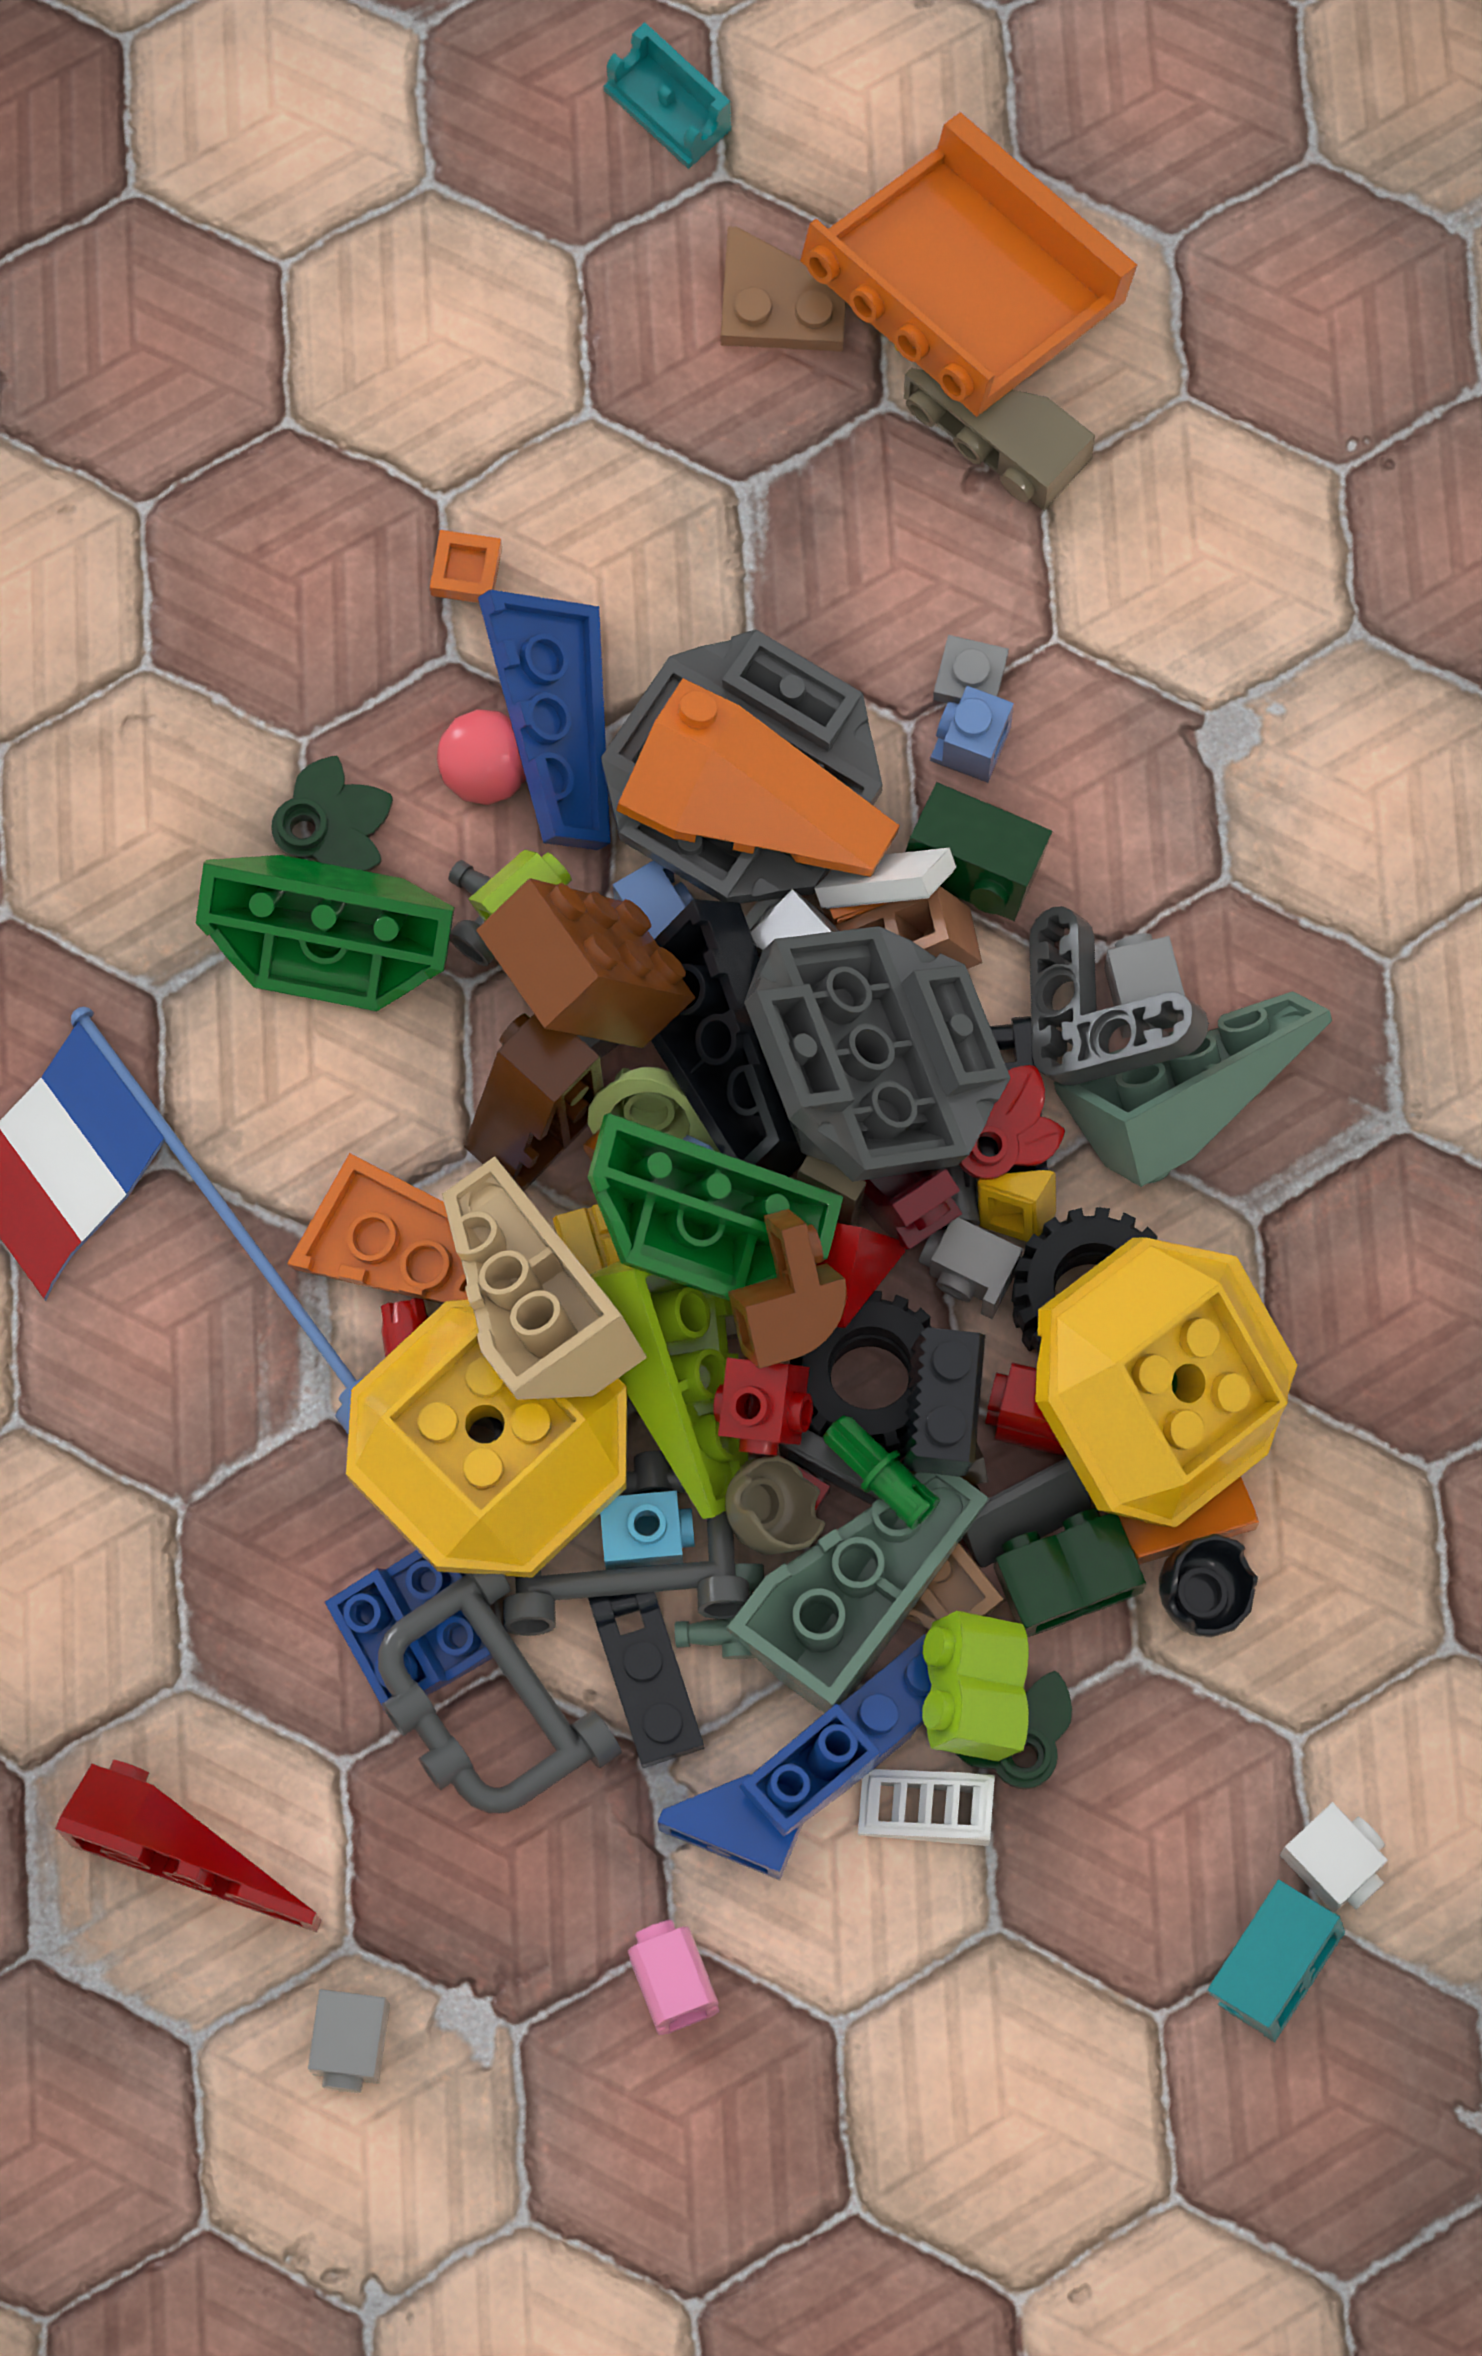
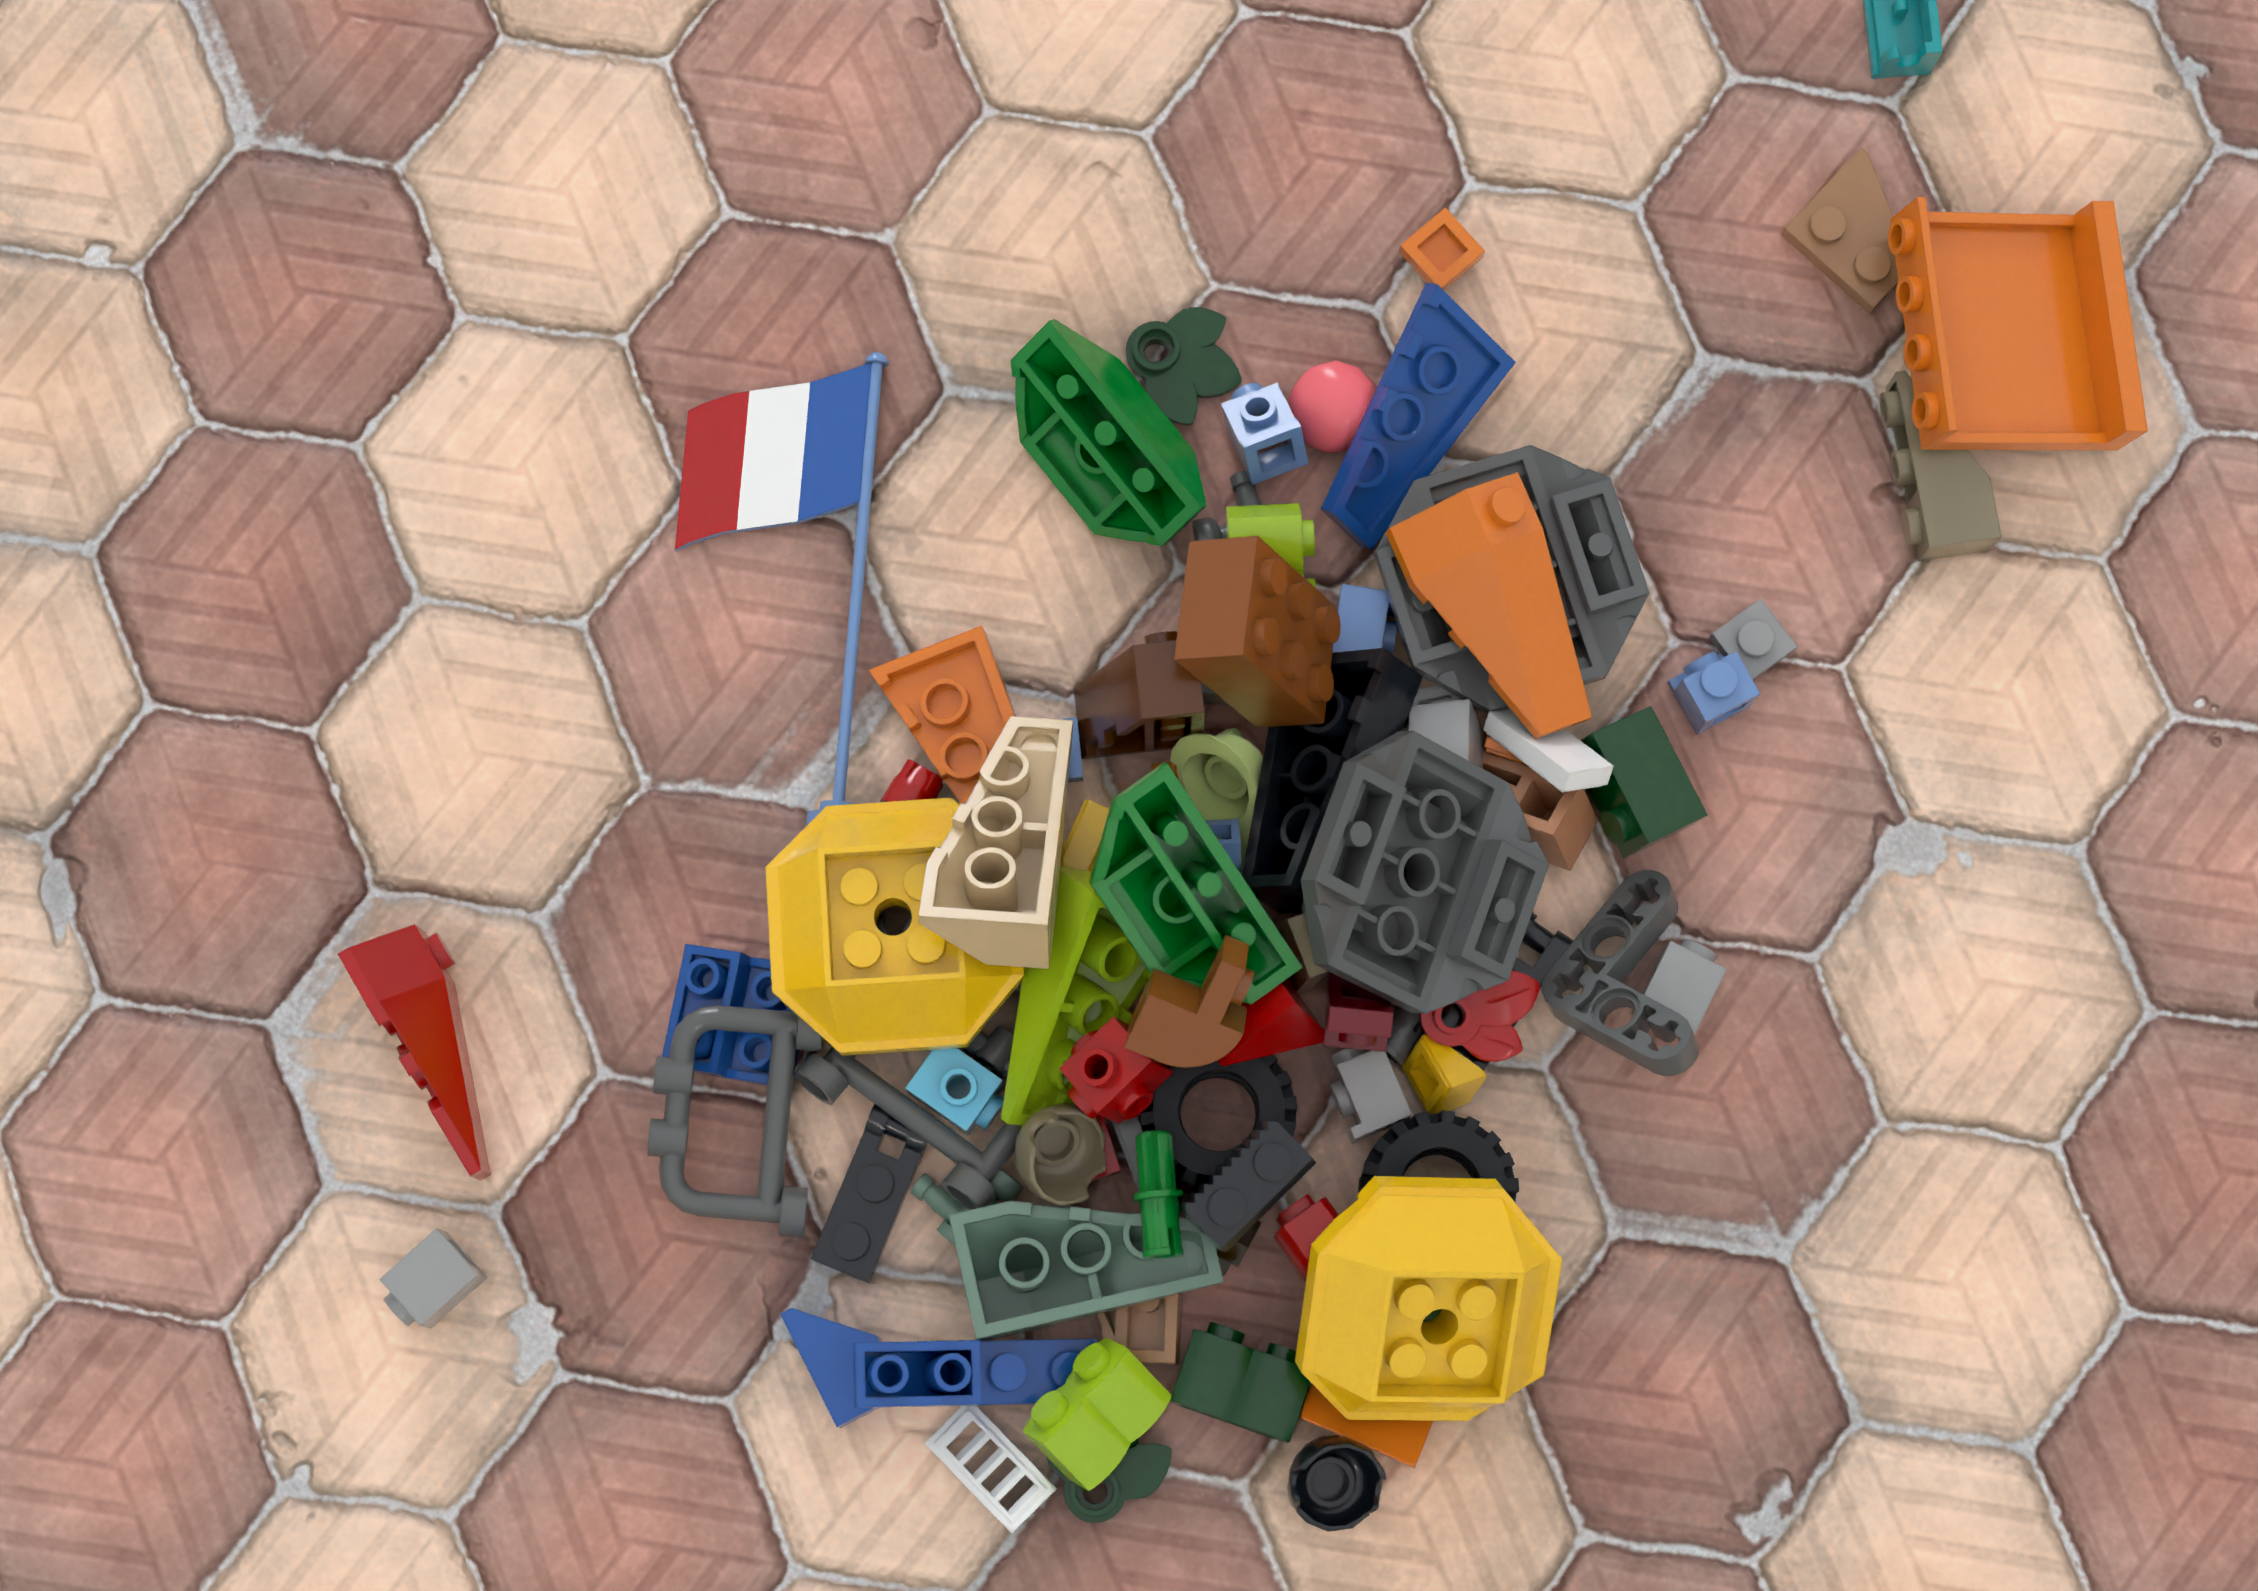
camera: 40 degrees right, 5 degrees up
bright pink brick [628,1920,719,2035] -> none
dark grey slope [963,1457,1091,1568] -> none
sand green wedge [1054,991,1332,1187] -> none
none -> medium blue brick [1221,383,1309,485]

